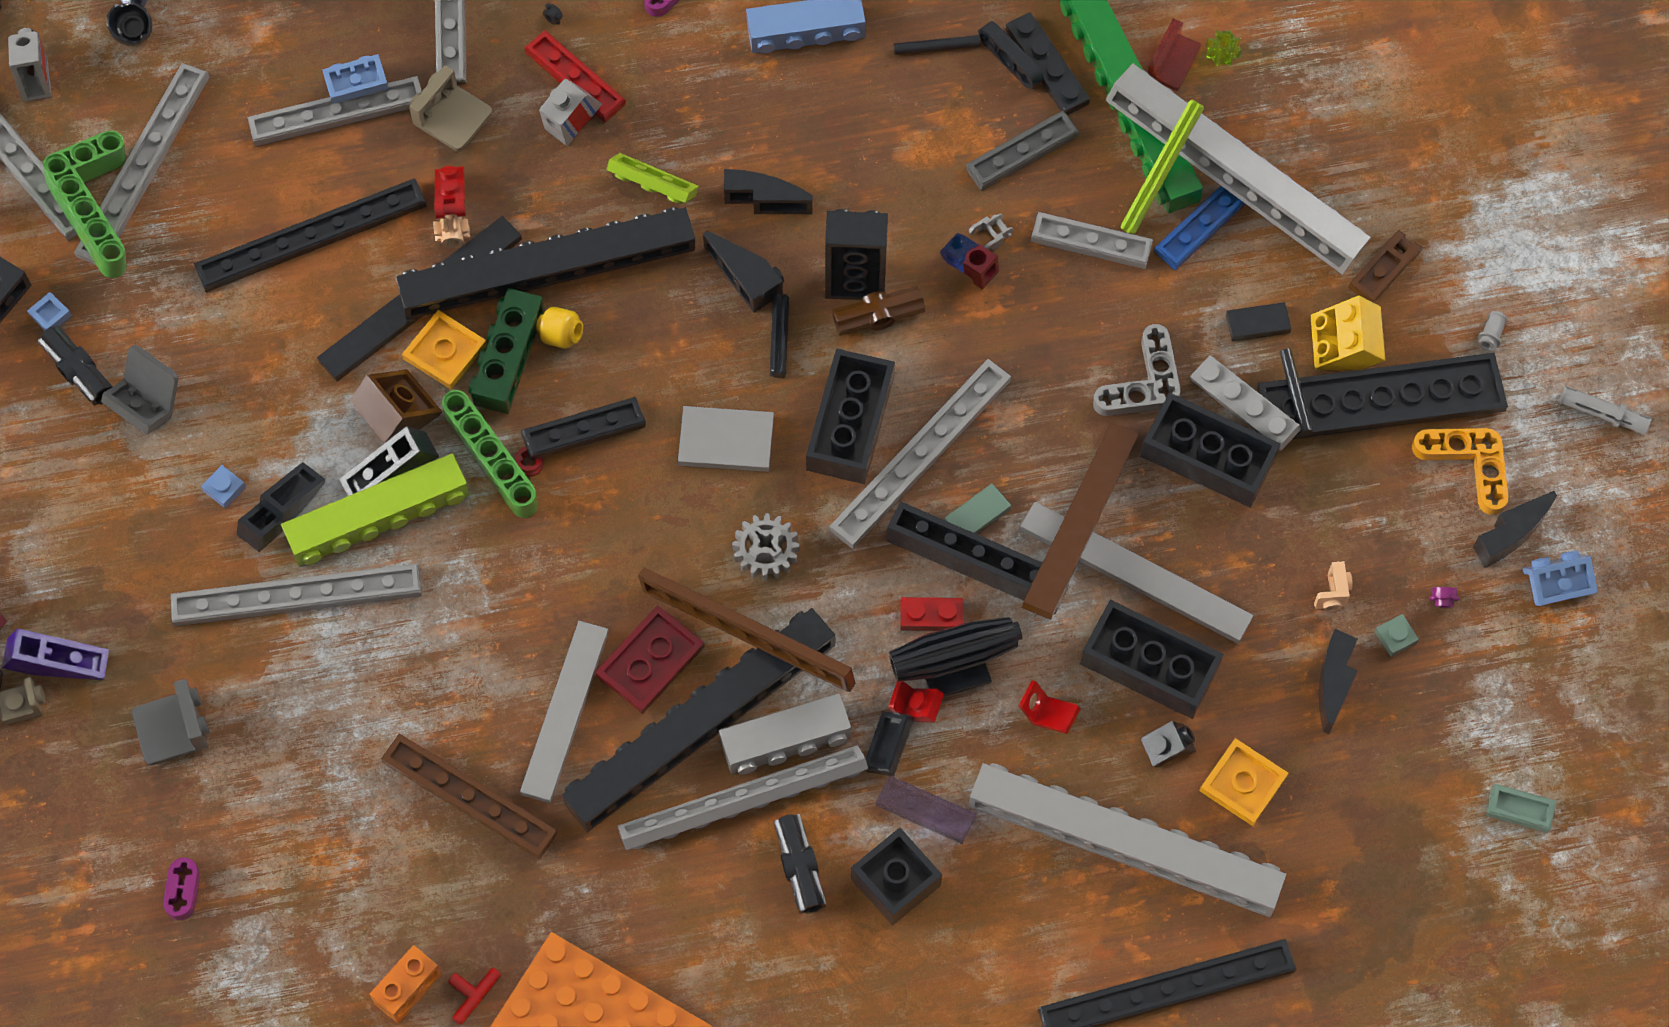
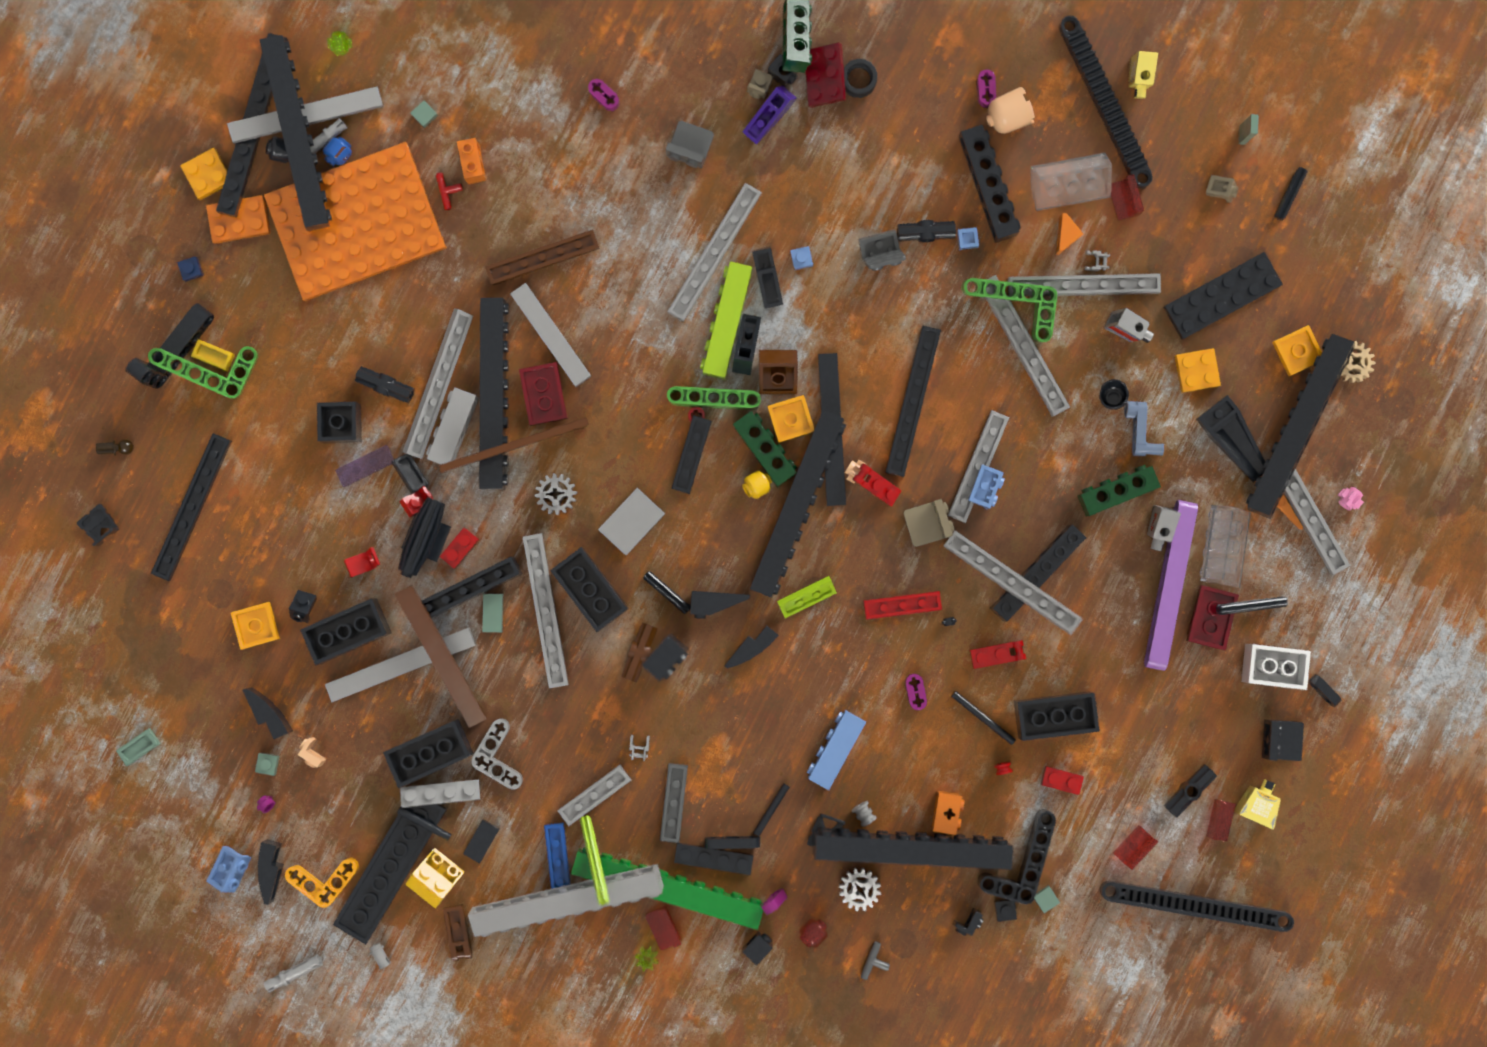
camera: 130 degrees right, 20 degrees up
light grey torso [539,79,602,146] -> none
leg [940,233,999,290] -> none
light grey brick [968,763,1286,917] -> none

